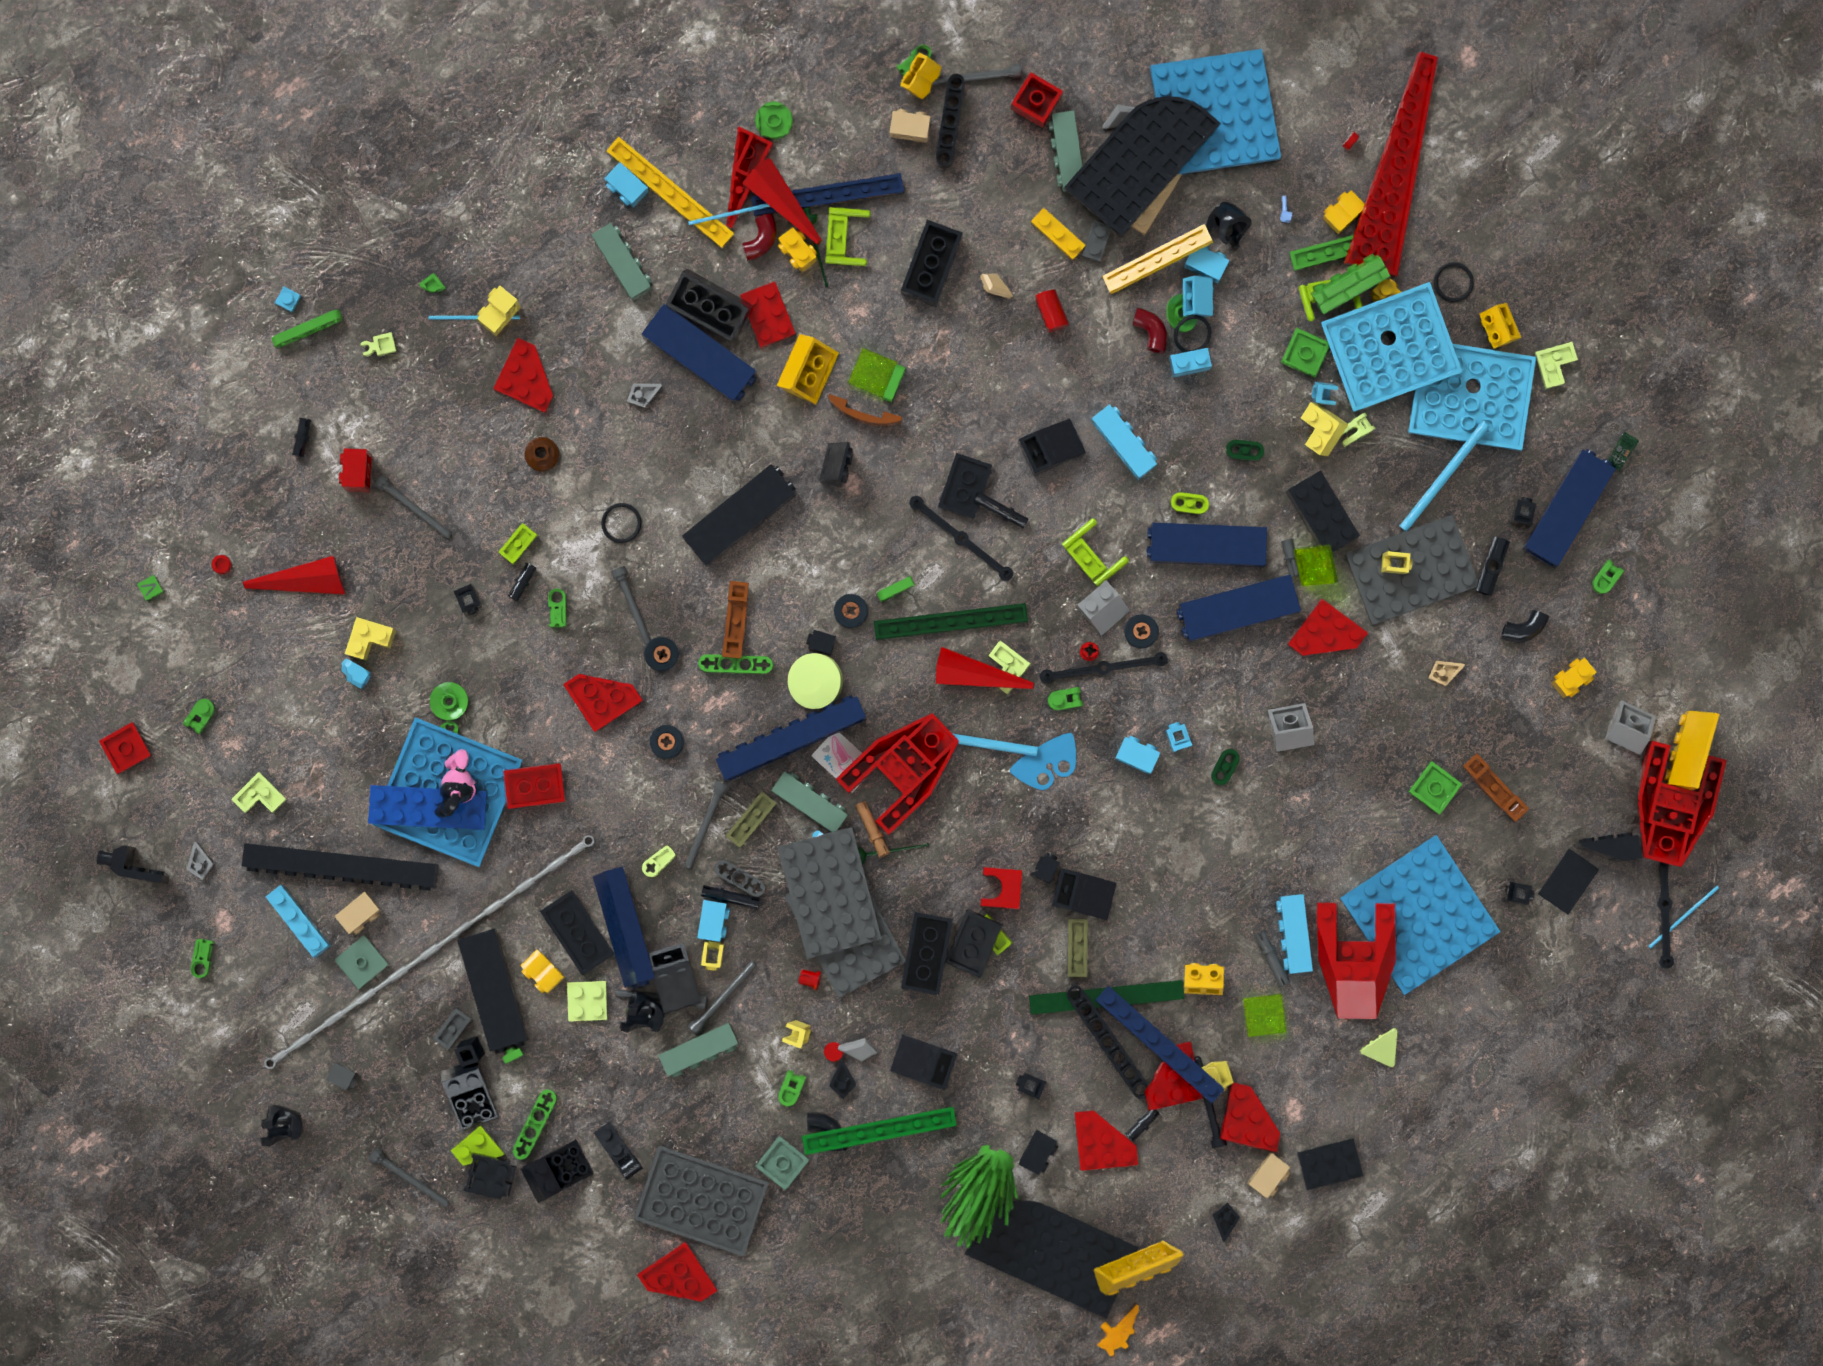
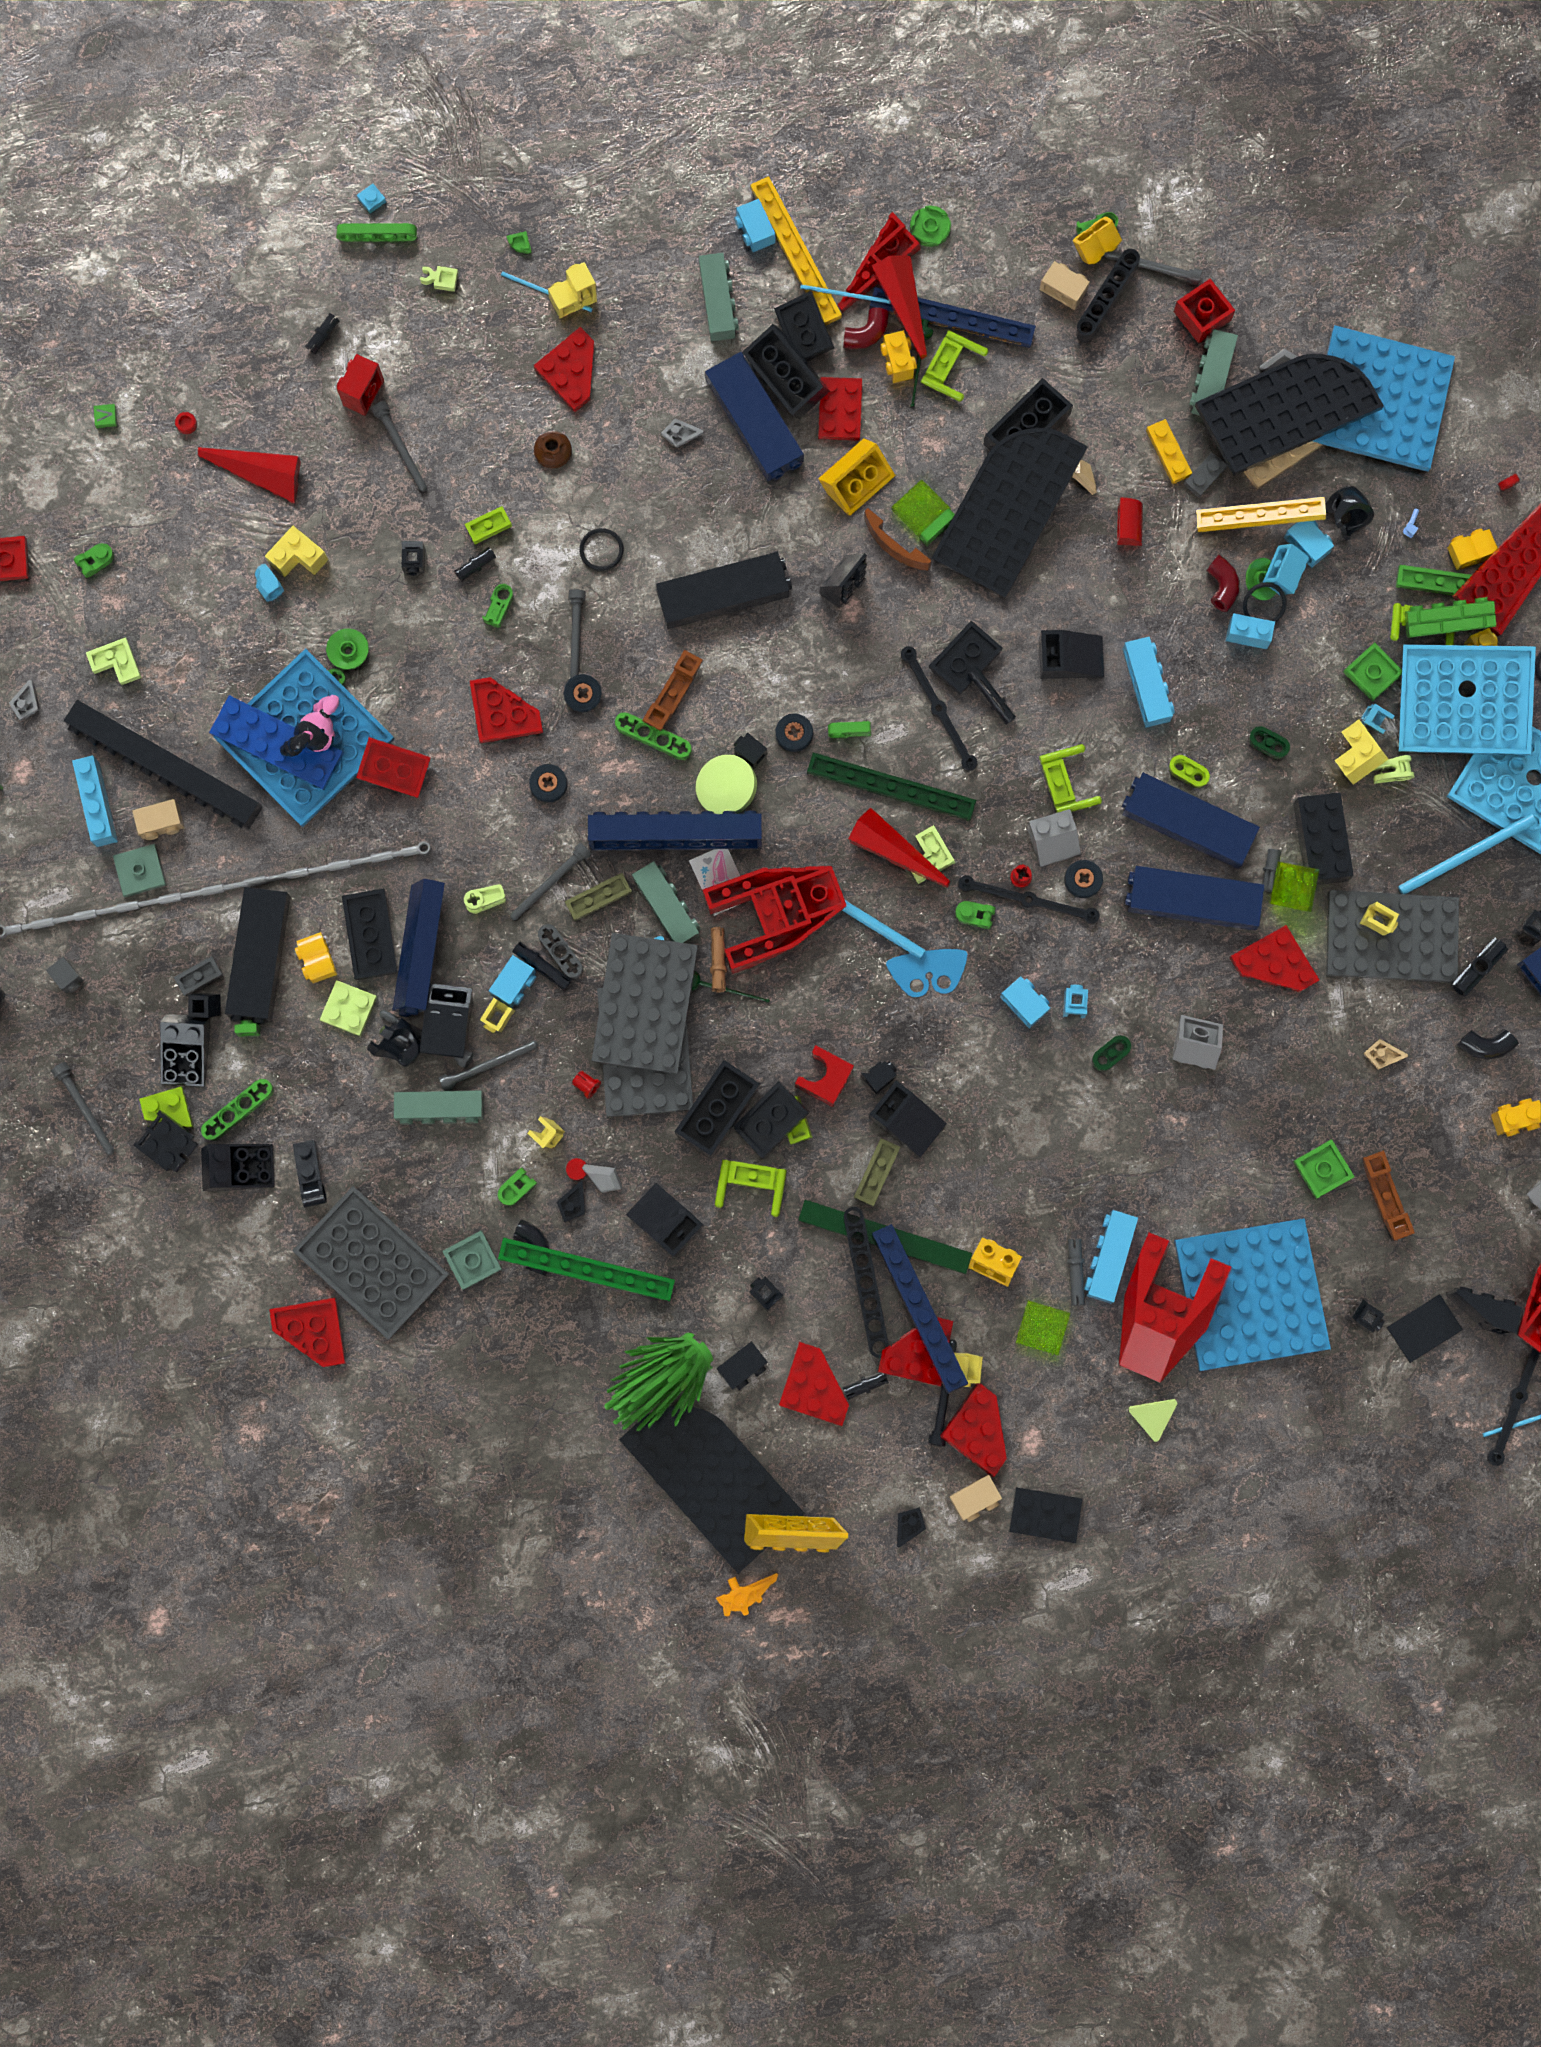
camera: 25 degrees right, 5 degrees down
none -> lime plate [715,1160,787,1217]
none -> black tile [774,291,835,362]
none -> black plate [932,428,1088,598]

